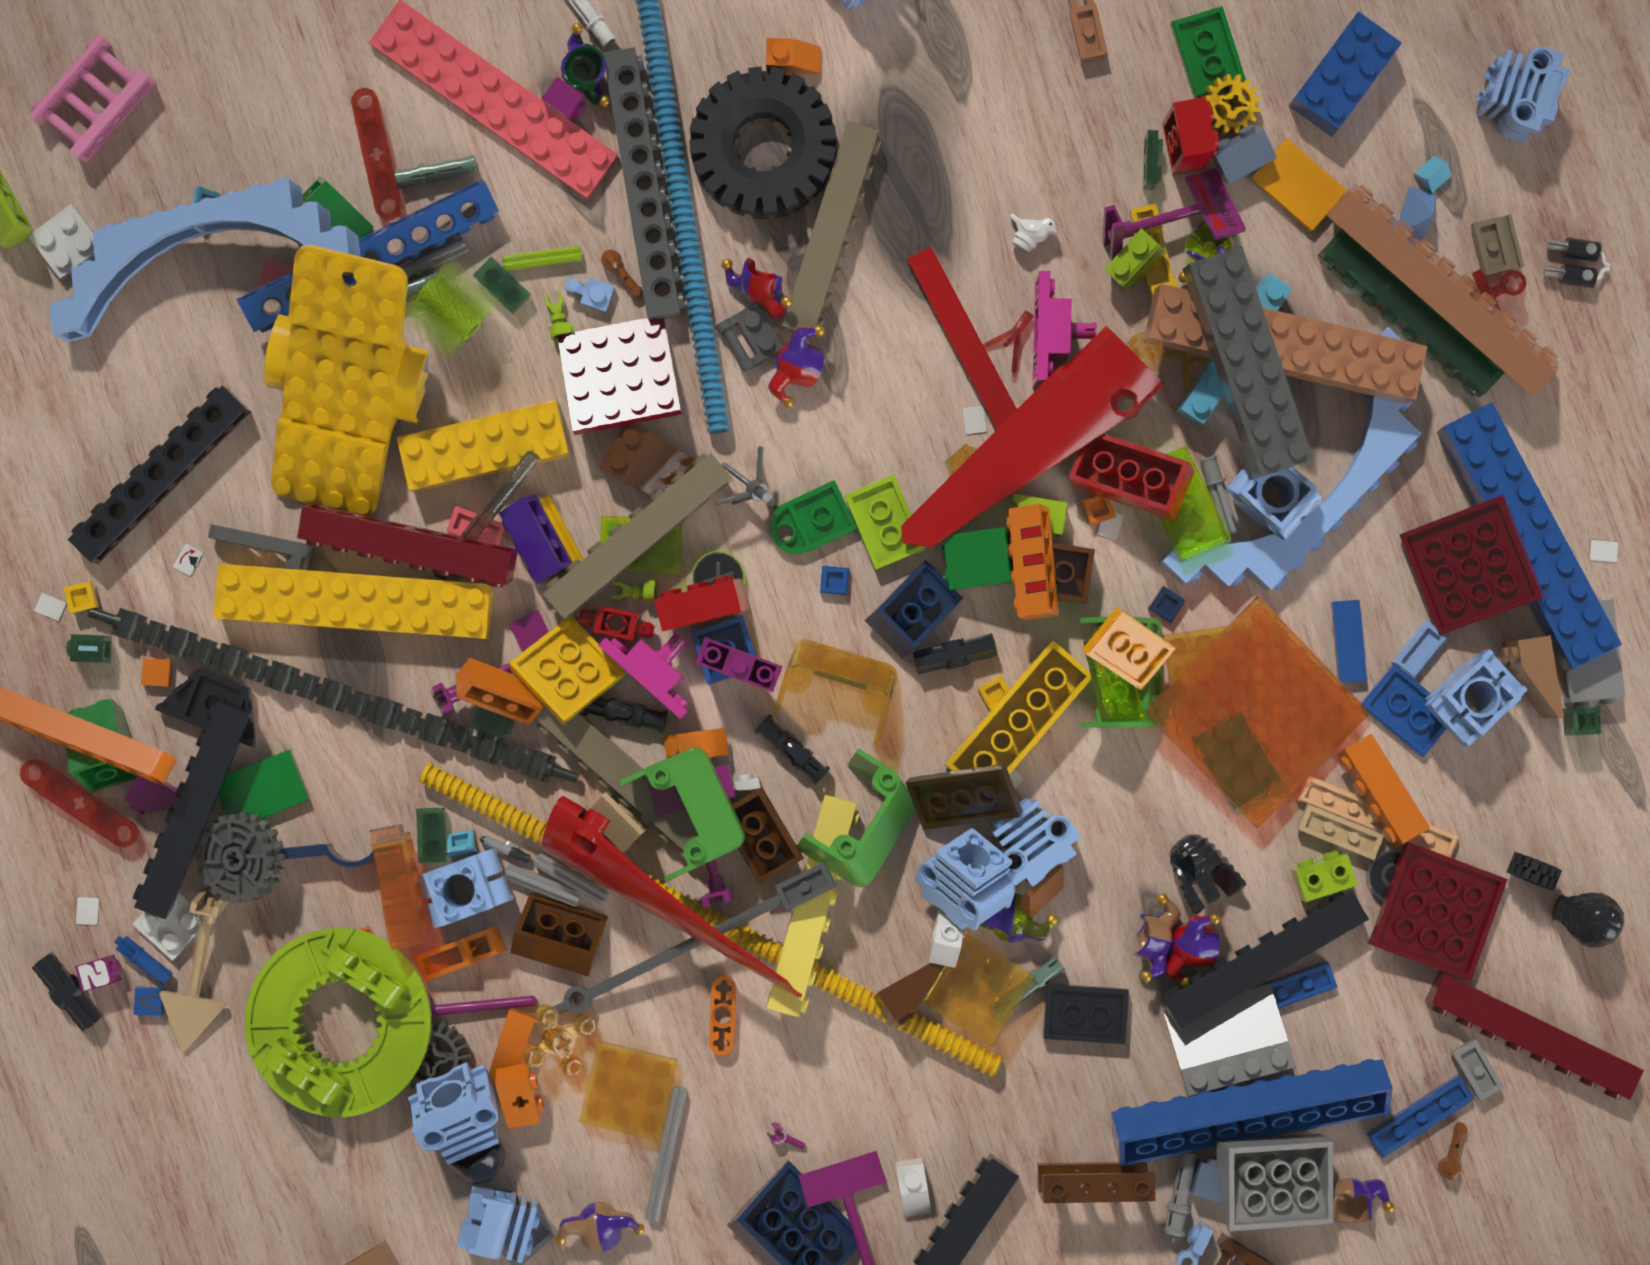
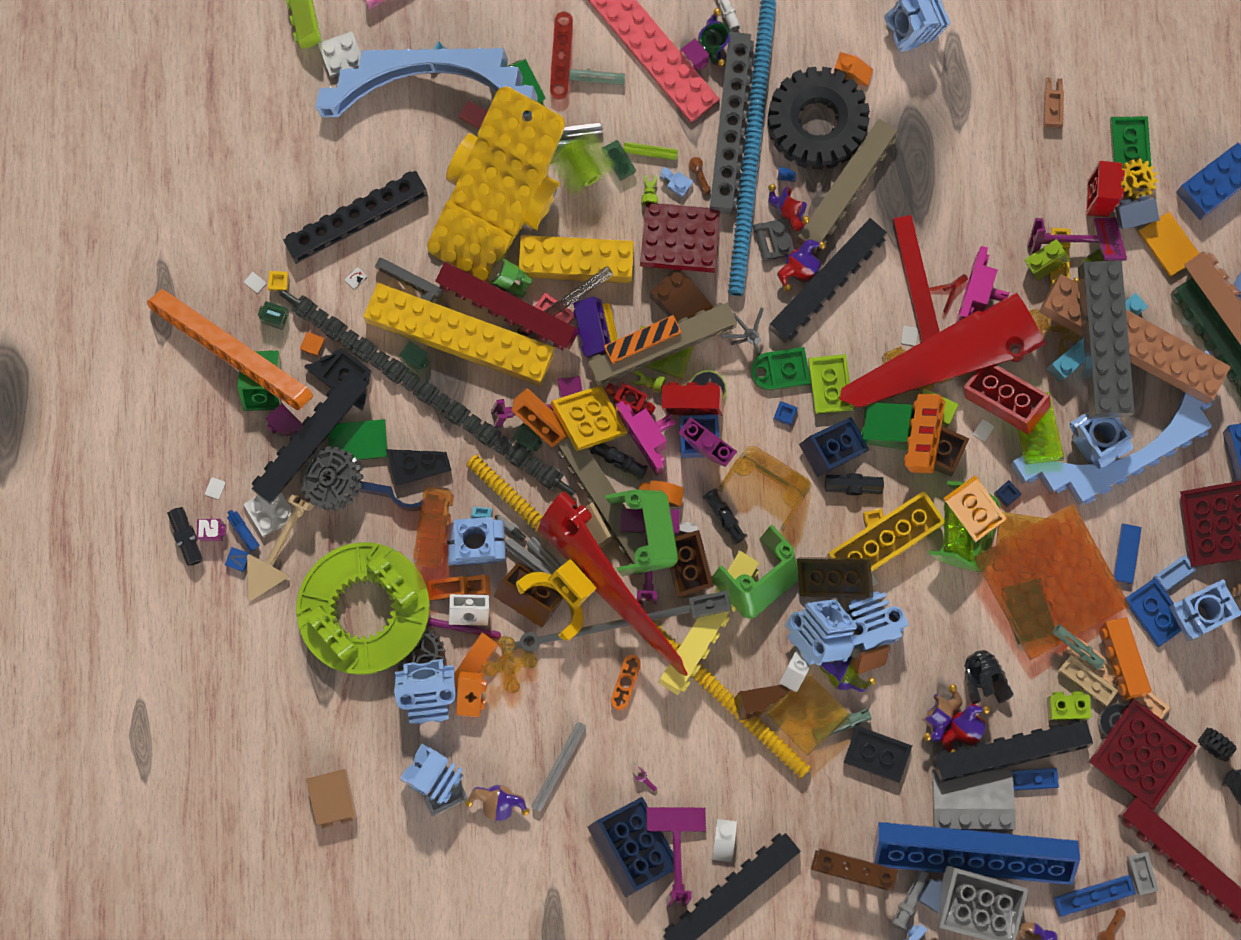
camera: 15 degrees right, 10 degrees down
clear red piece [19,759,139,847] -> none
blue brick [237,179,499,333] -> none
clear green plate [416,807,447,863] -> none
black cylinder [450,1137,505,1184] -> none
clear yellow plate [579,1041,678,1141] -> none
white animal [1010,213,1058,253] -> none
orange tile [1081,495,1116,527] -> none
clear green plate [1143,130,1163,190] -> none
light grey axle [1199,455,1239,536] -> none
none -> black wing [386,449,452,486]
none -> clear green brick [399,340,430,372]
none -> white brick [449,594,489,625]
none -> bright green piece [489,258,532,298]
none -> yellow piece [516,559,596,641]
none -> orange tile [604,315,681,364]
none -> black brick [768,218,887,343]
none -> blue tile [777,167,796,182]
none -> sand green pin [1052,624,1105,670]

